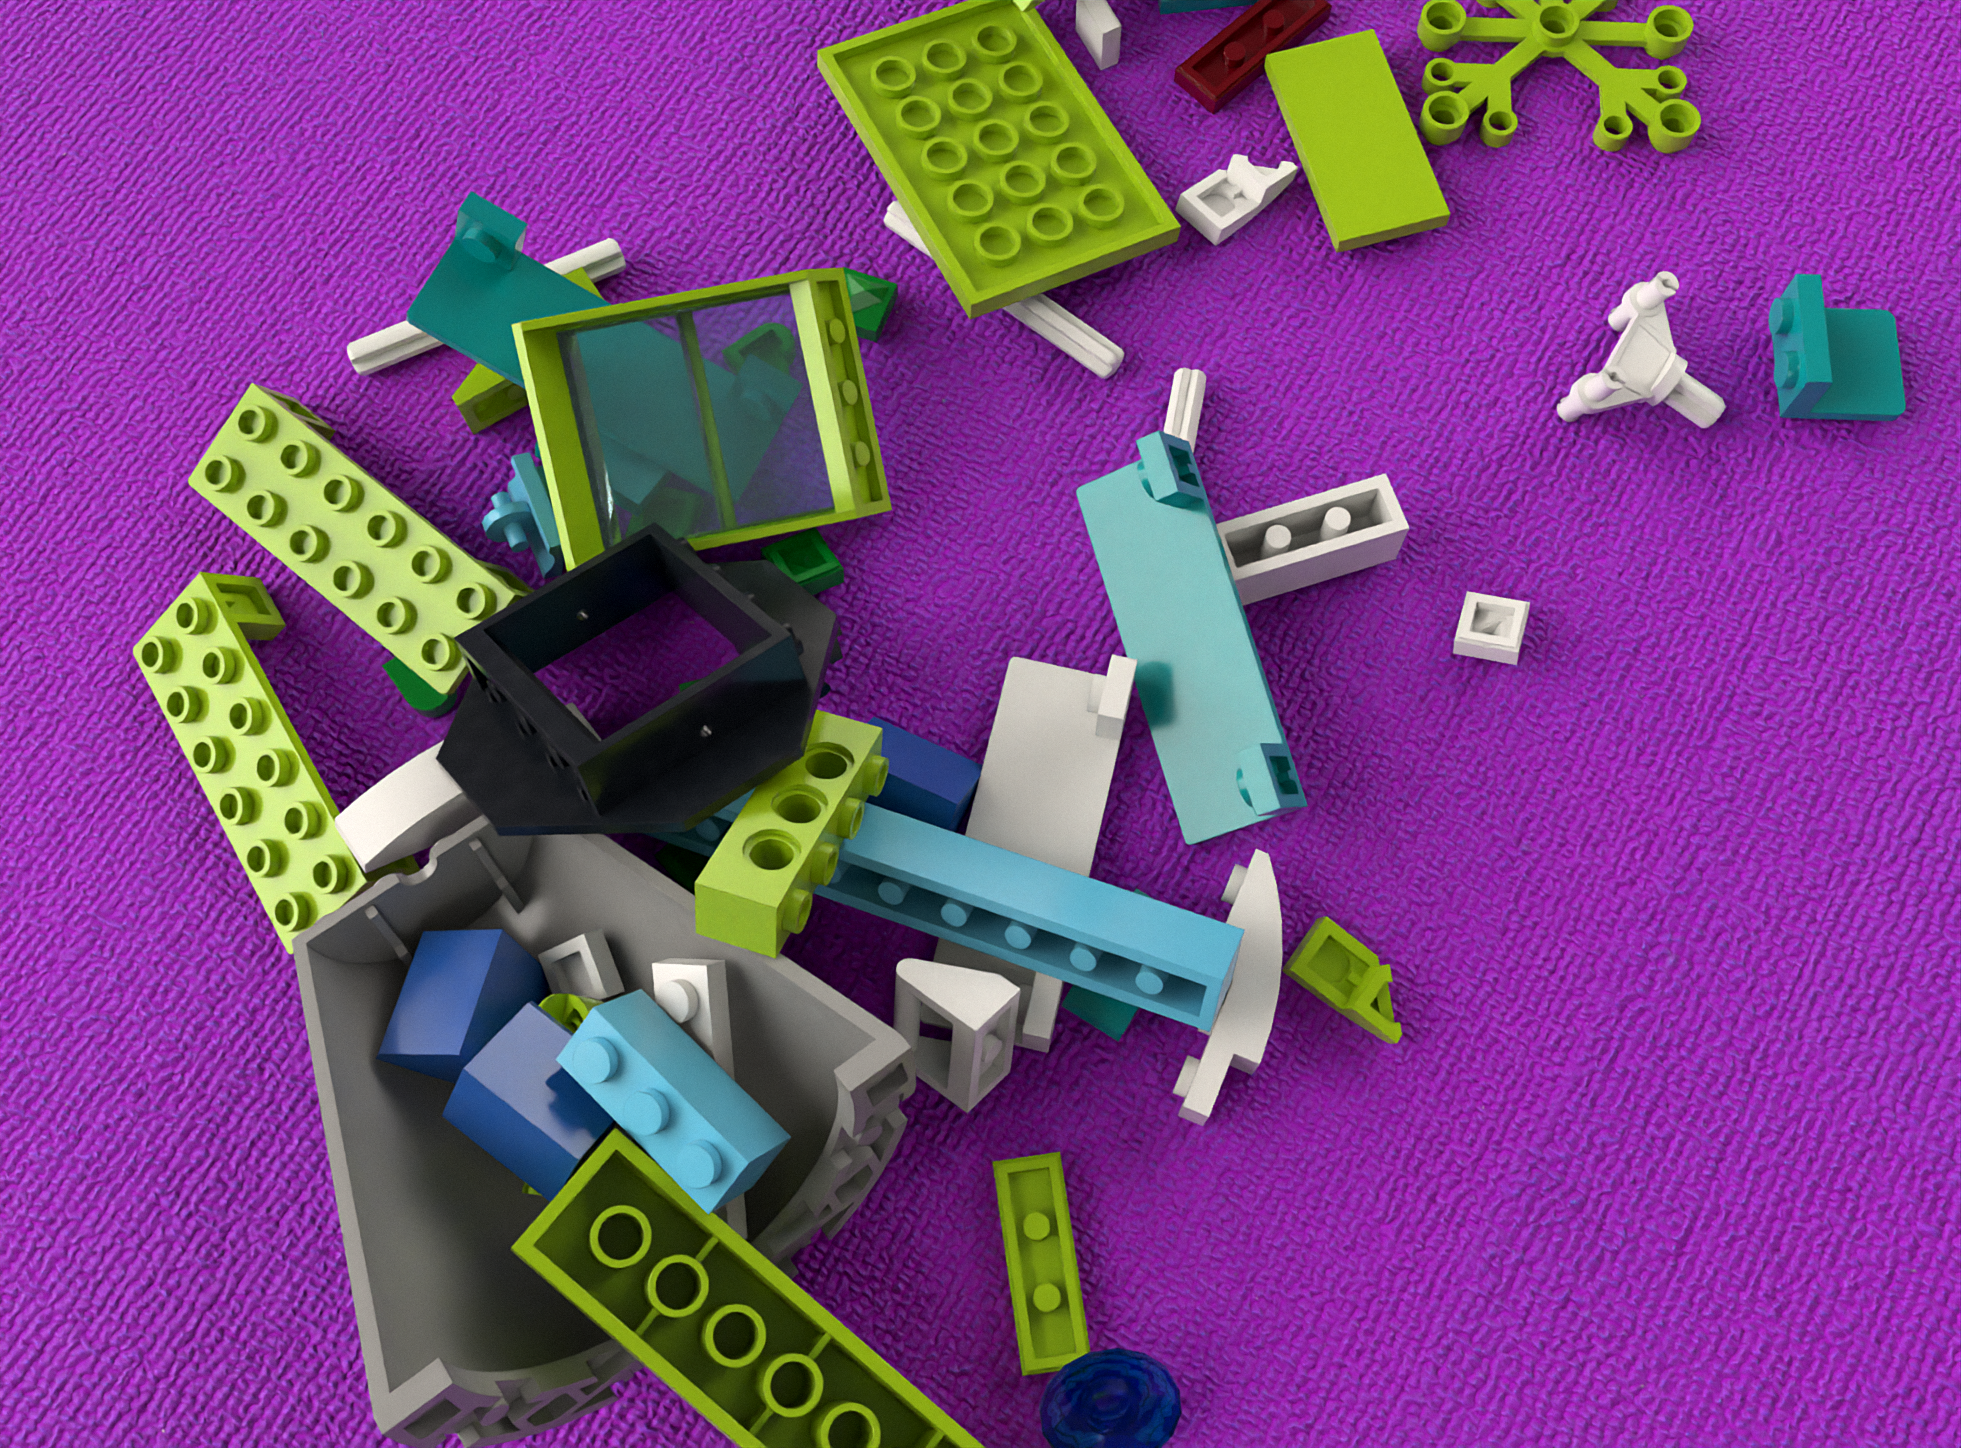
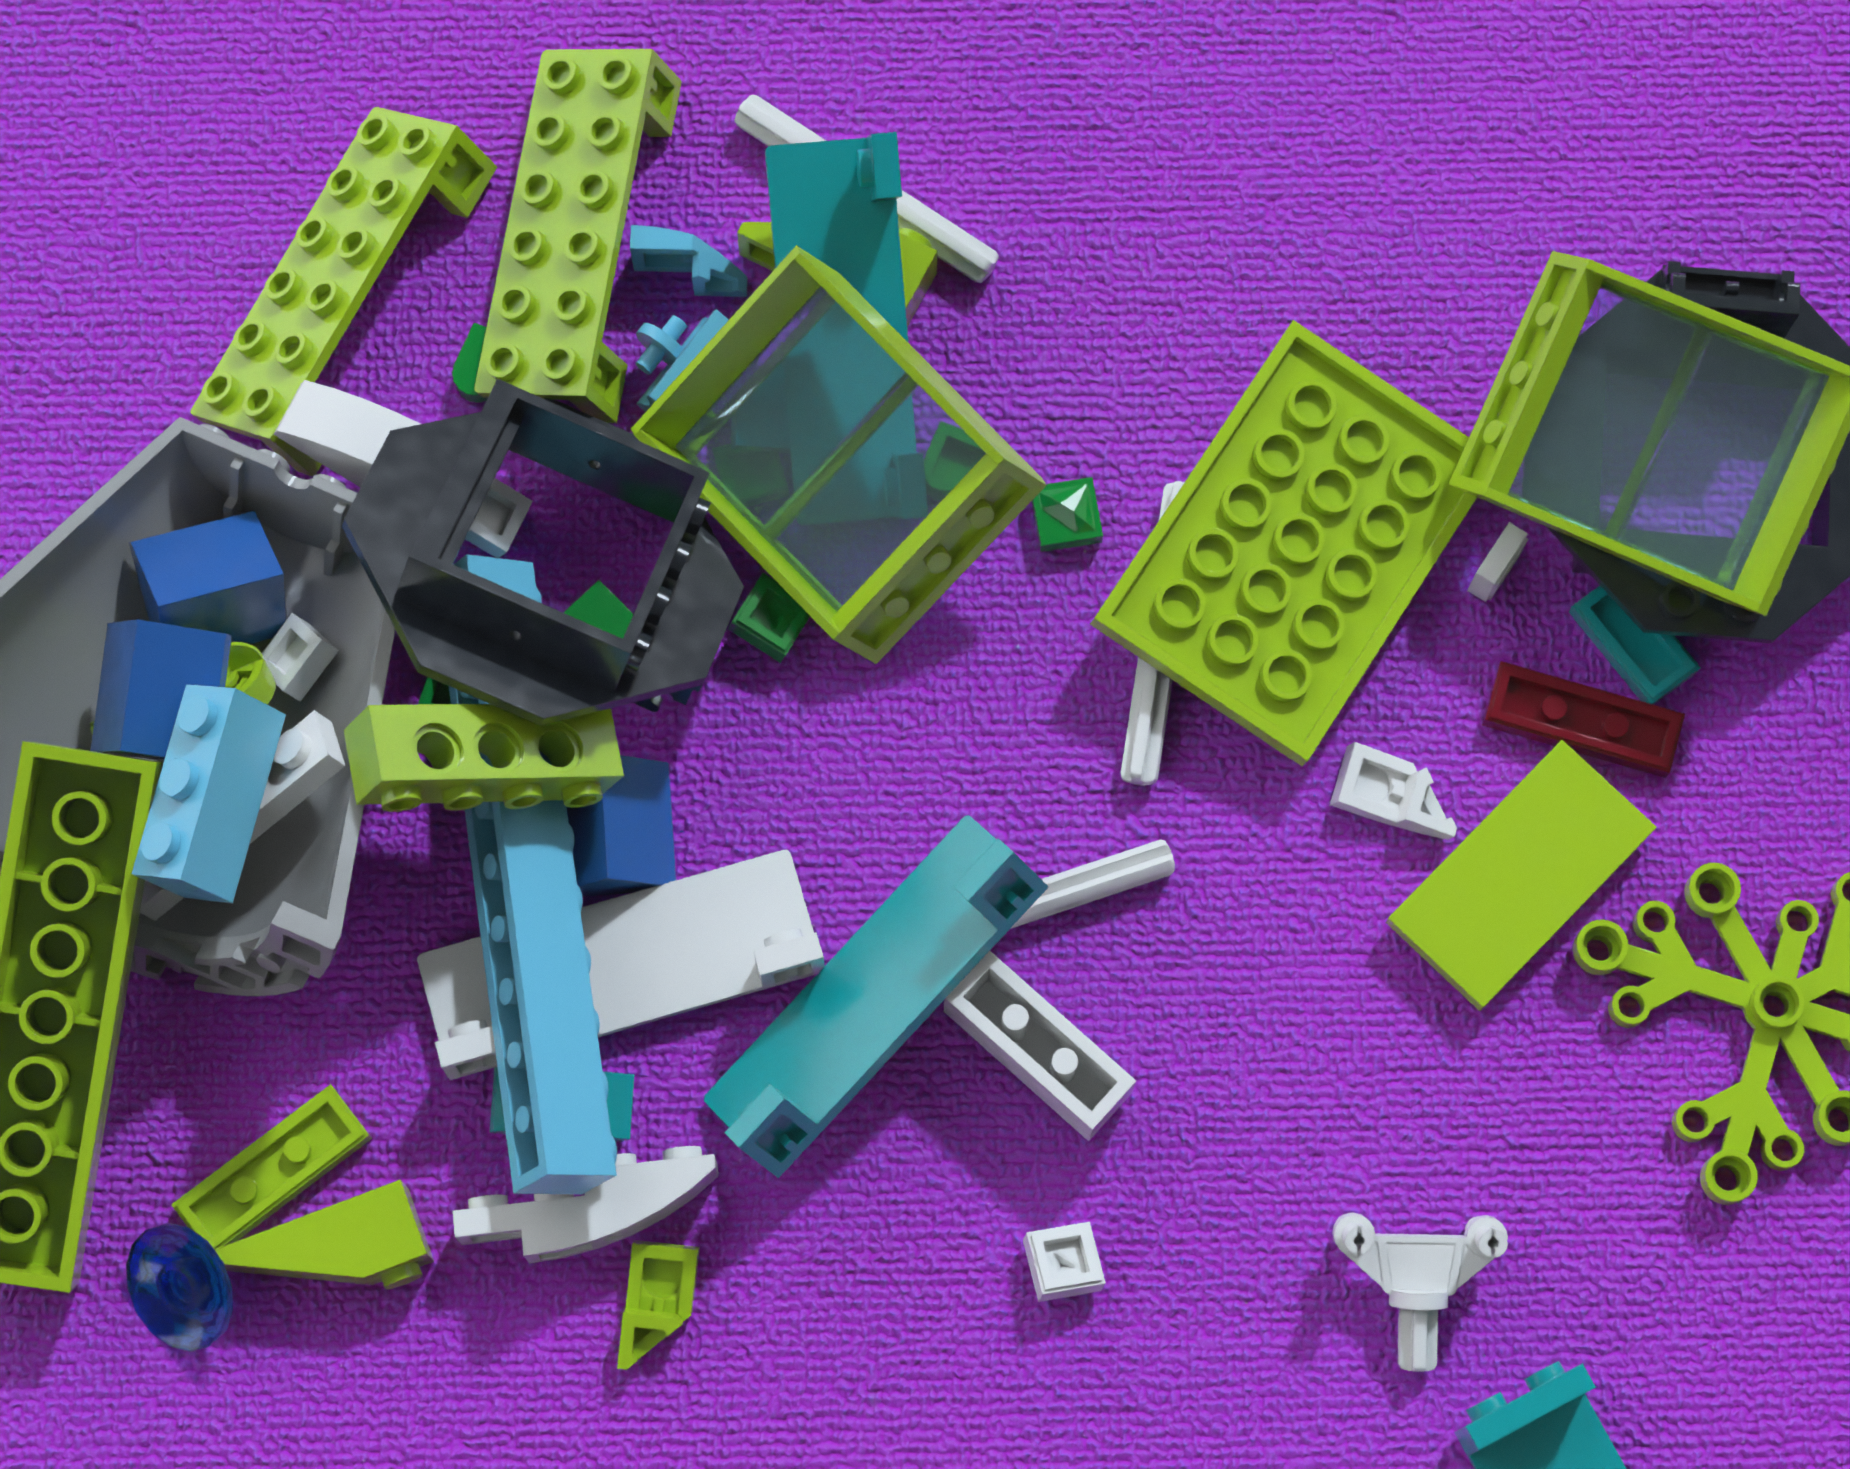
camera: 55 degrees right, 5 degrees up
white tile [893,958,1021,1113] -> none
none -> lime slope [212,1179,434,1289]
none -> medium azure slope [630,225,747,297]

